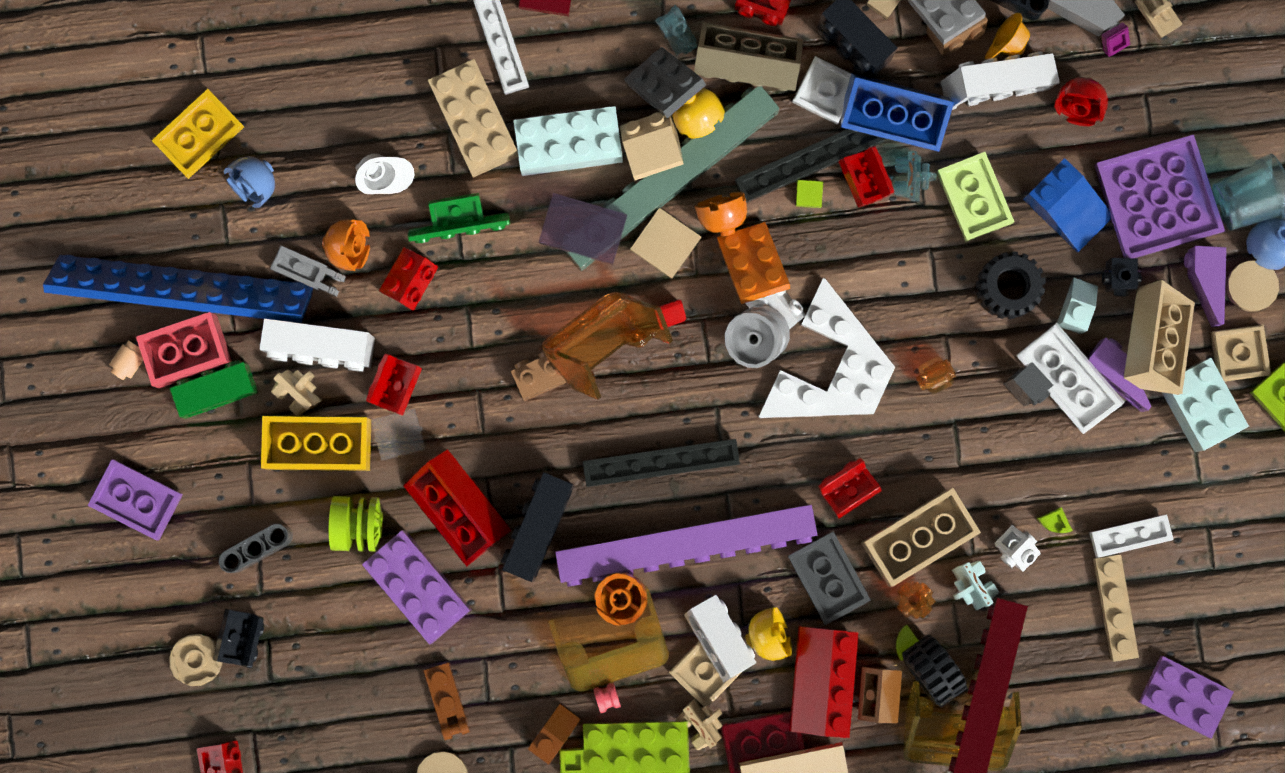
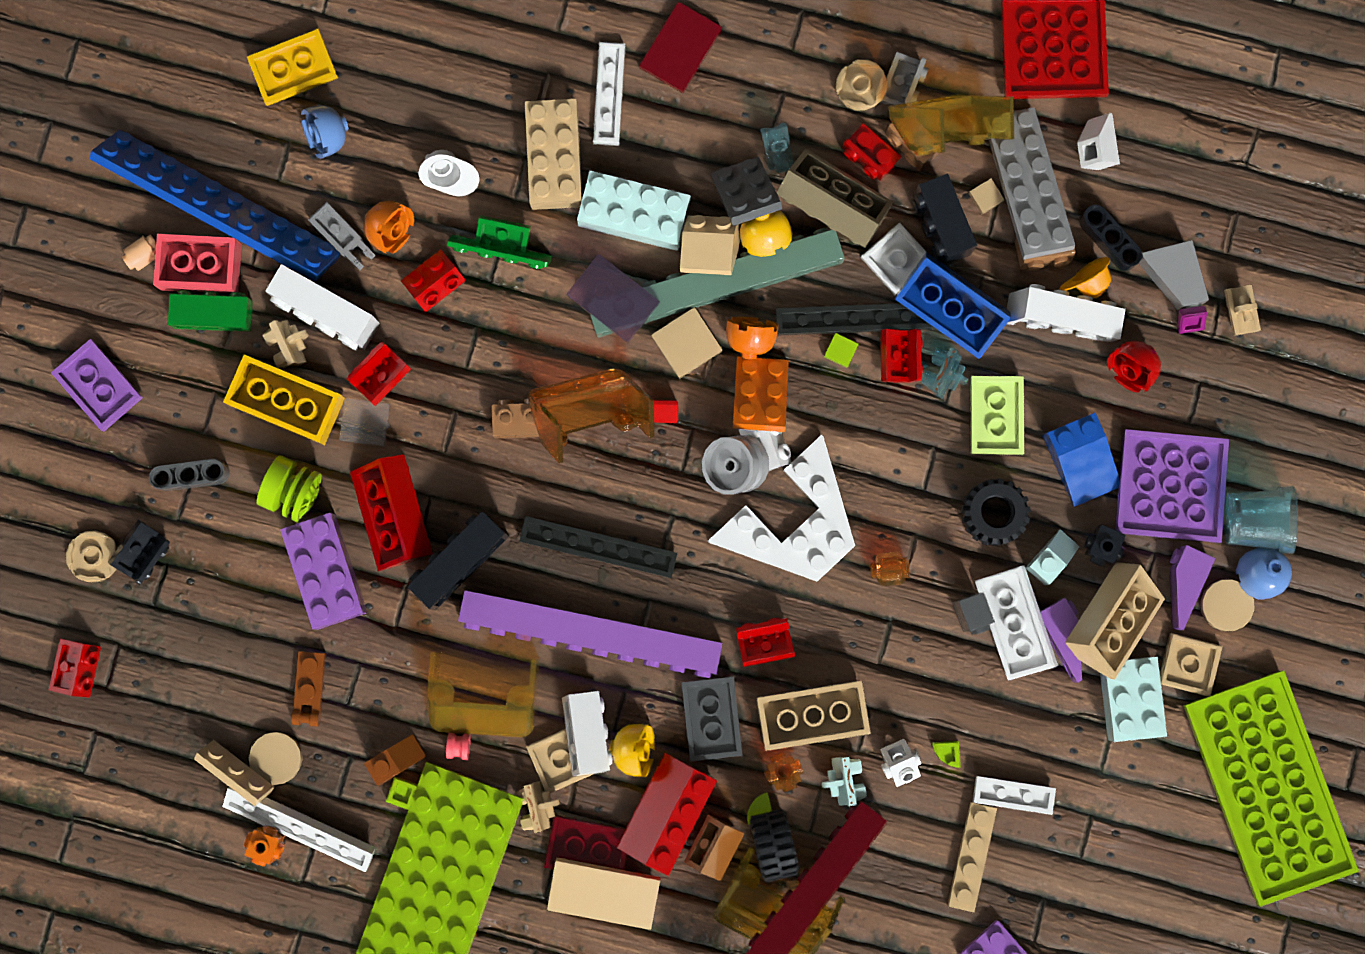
camera: 25 degrees right, 0 degrees up
orange cylinder [595,573,647,625] -> none

